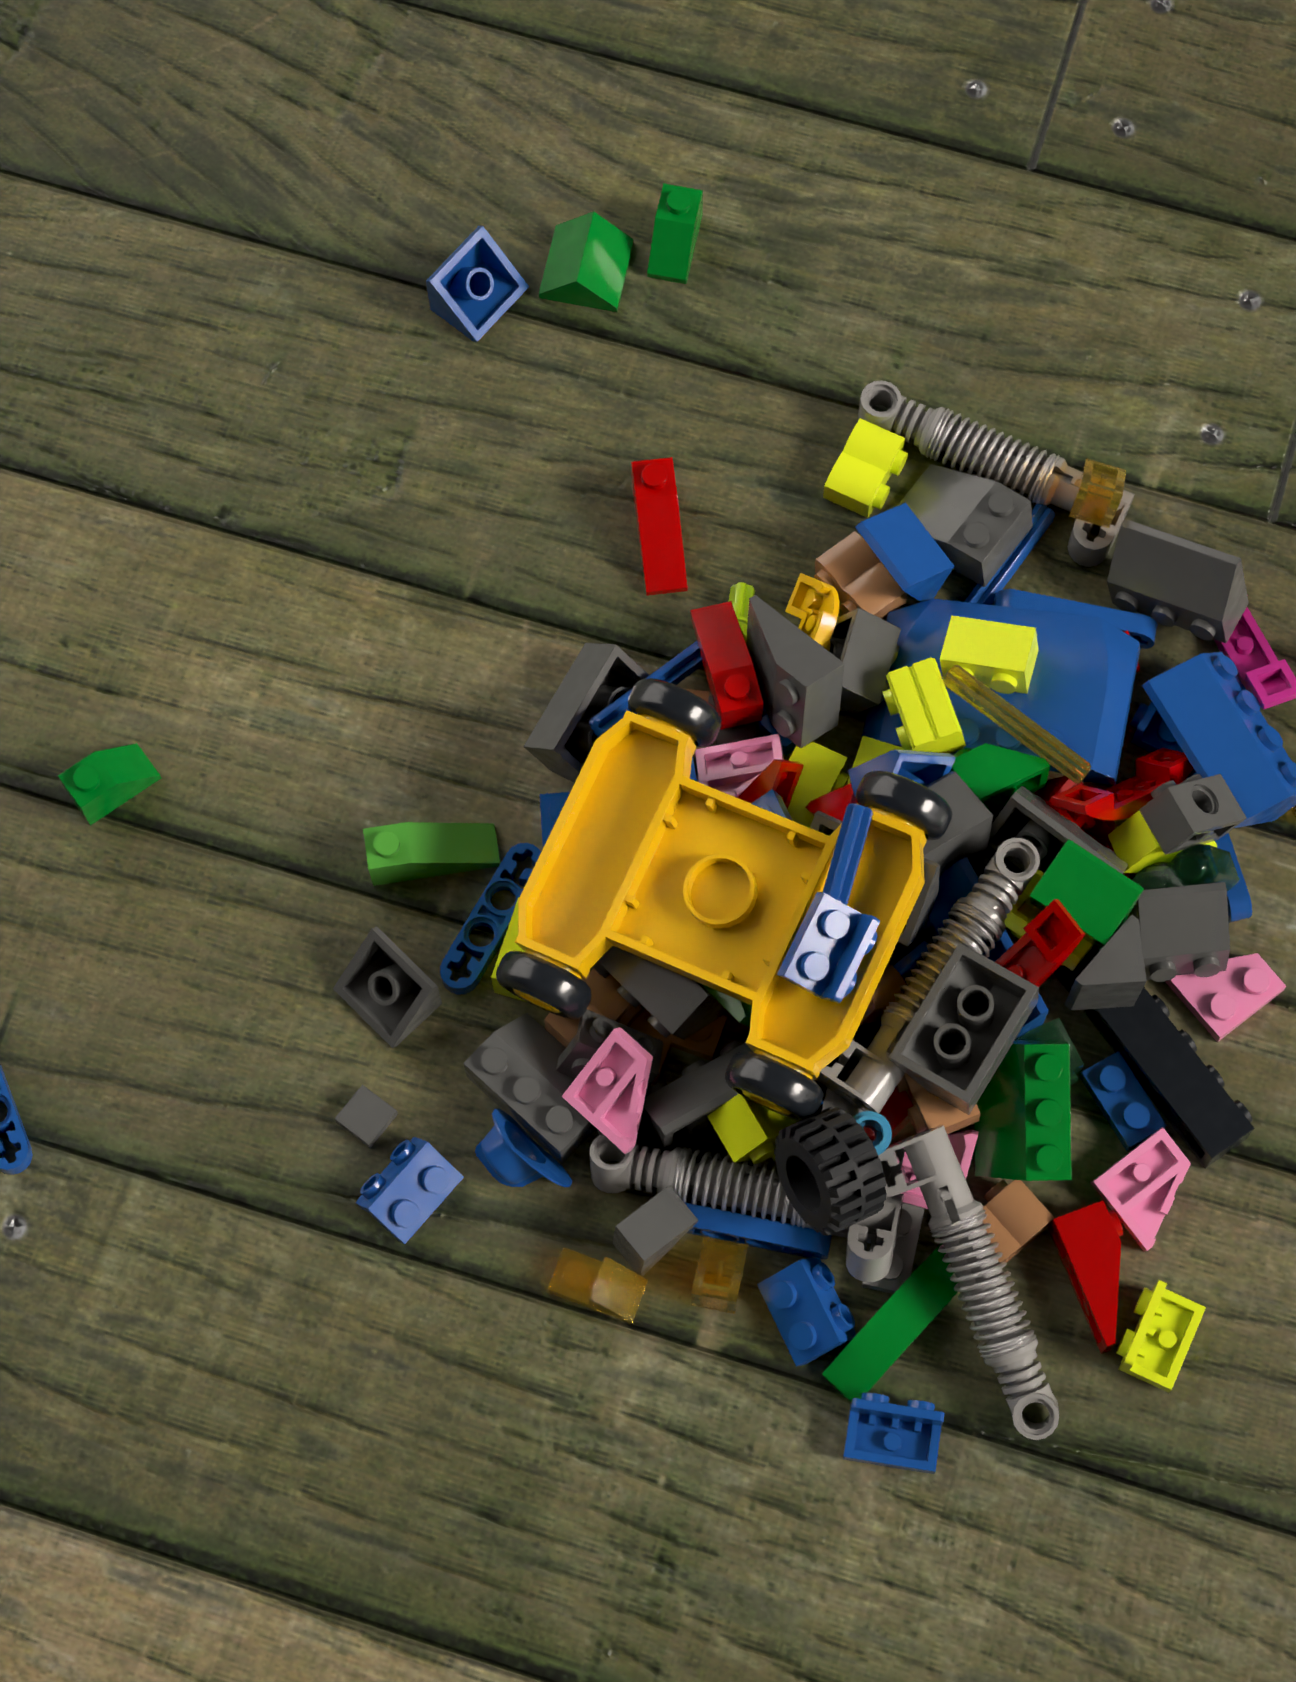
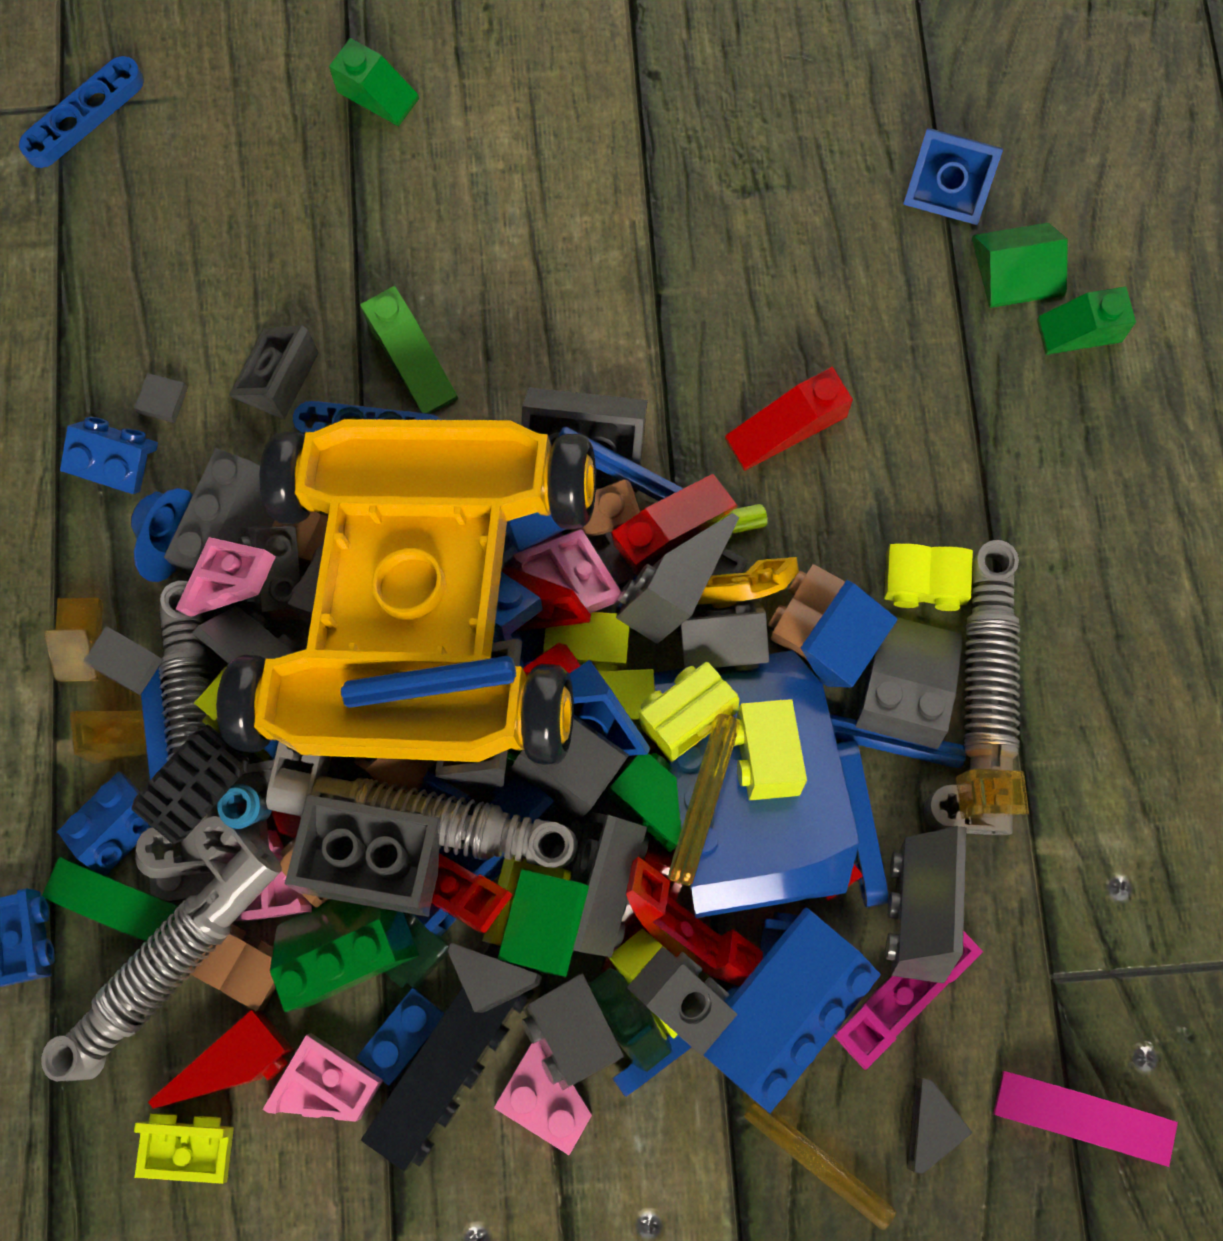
camera: 70 degrees right, 5 degrees up
bracket [777,892,880,1003] -> none

